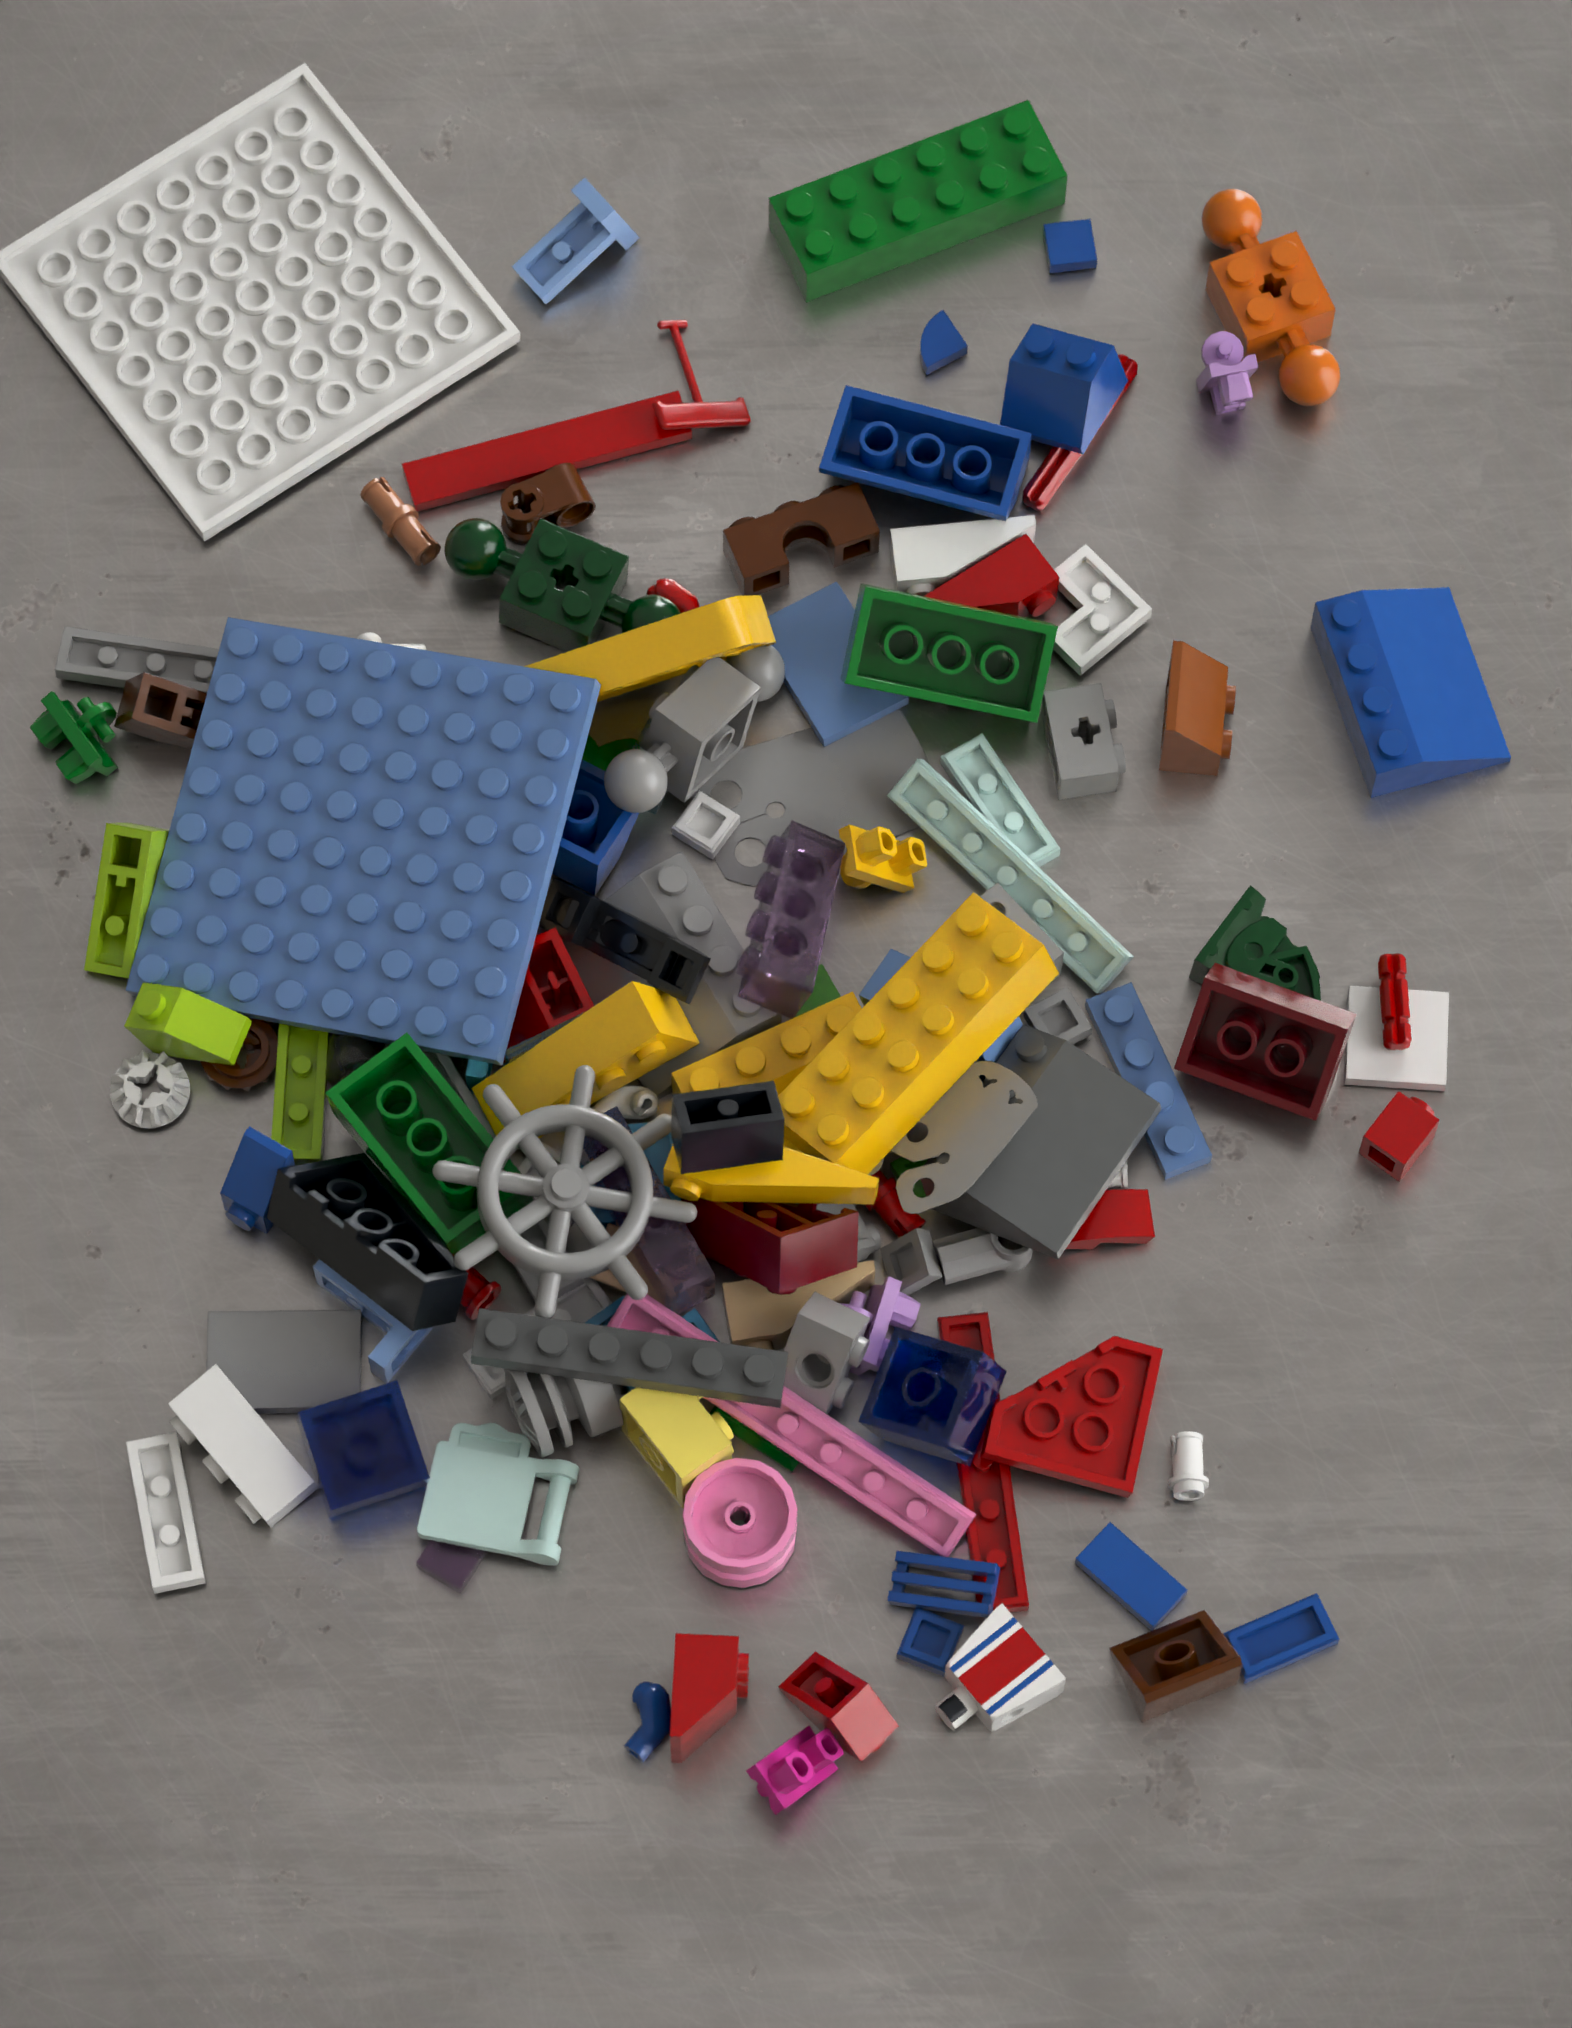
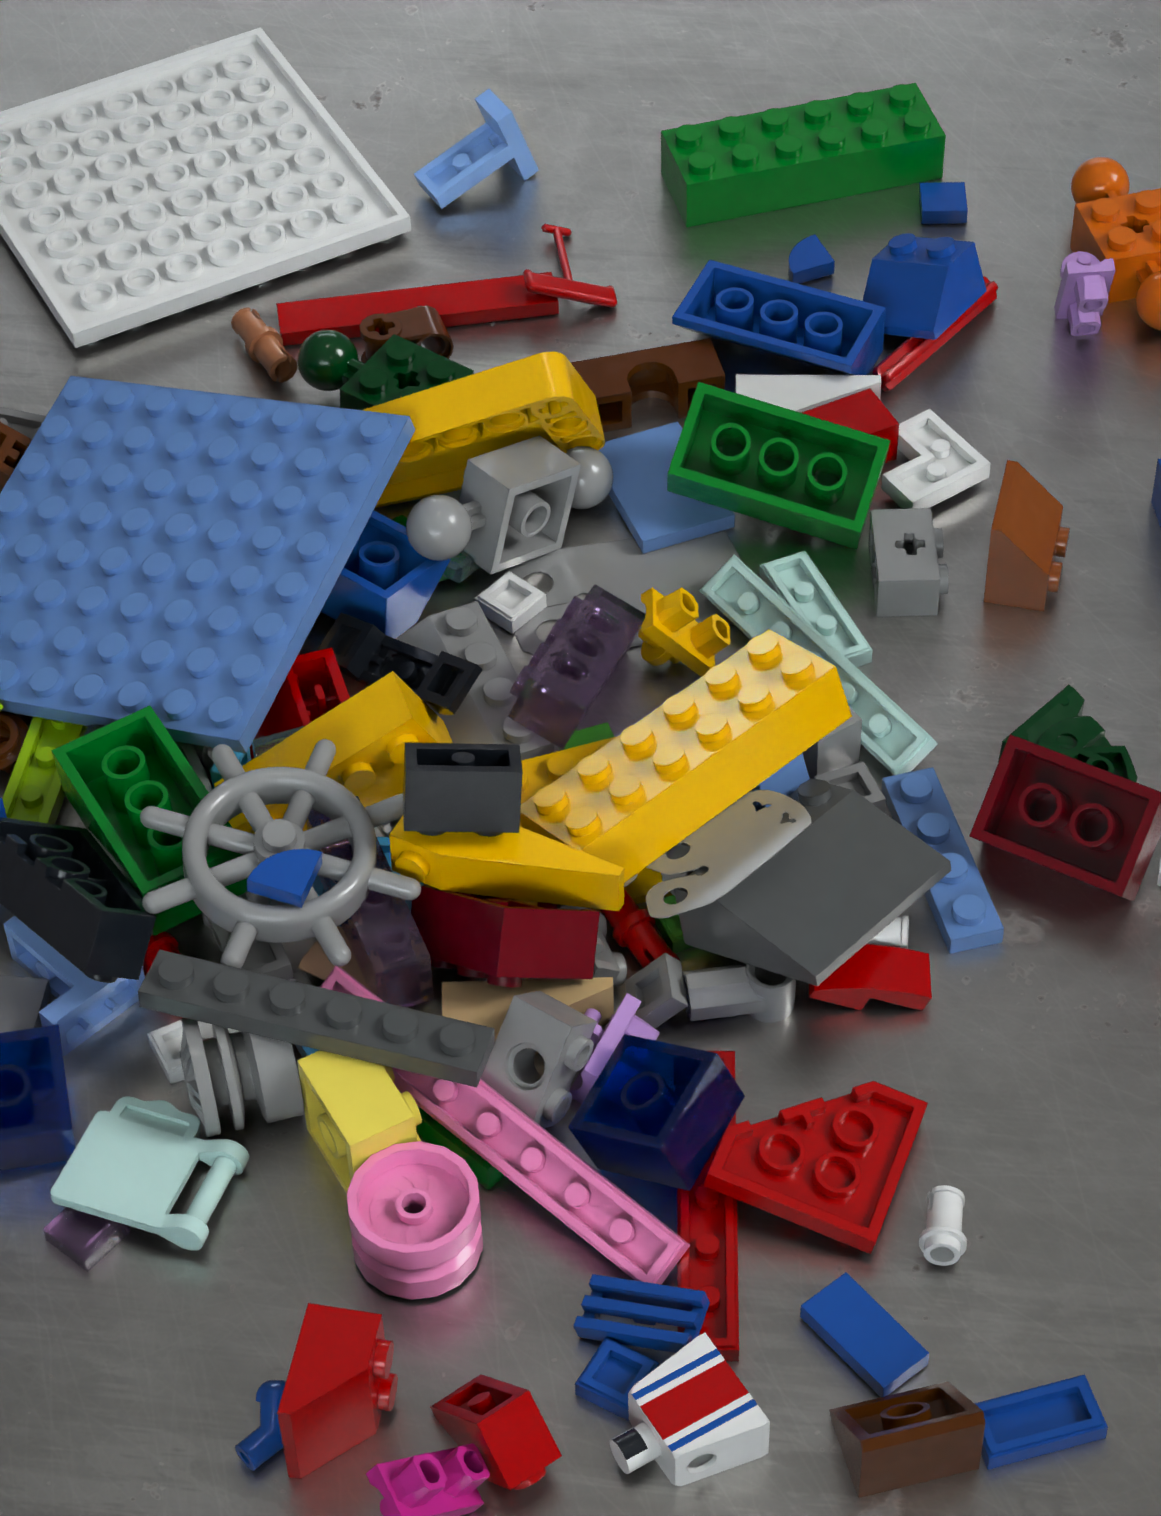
camera: 10 degrees right, 20 degrees down
none -> blue tile [247,849,322,908]

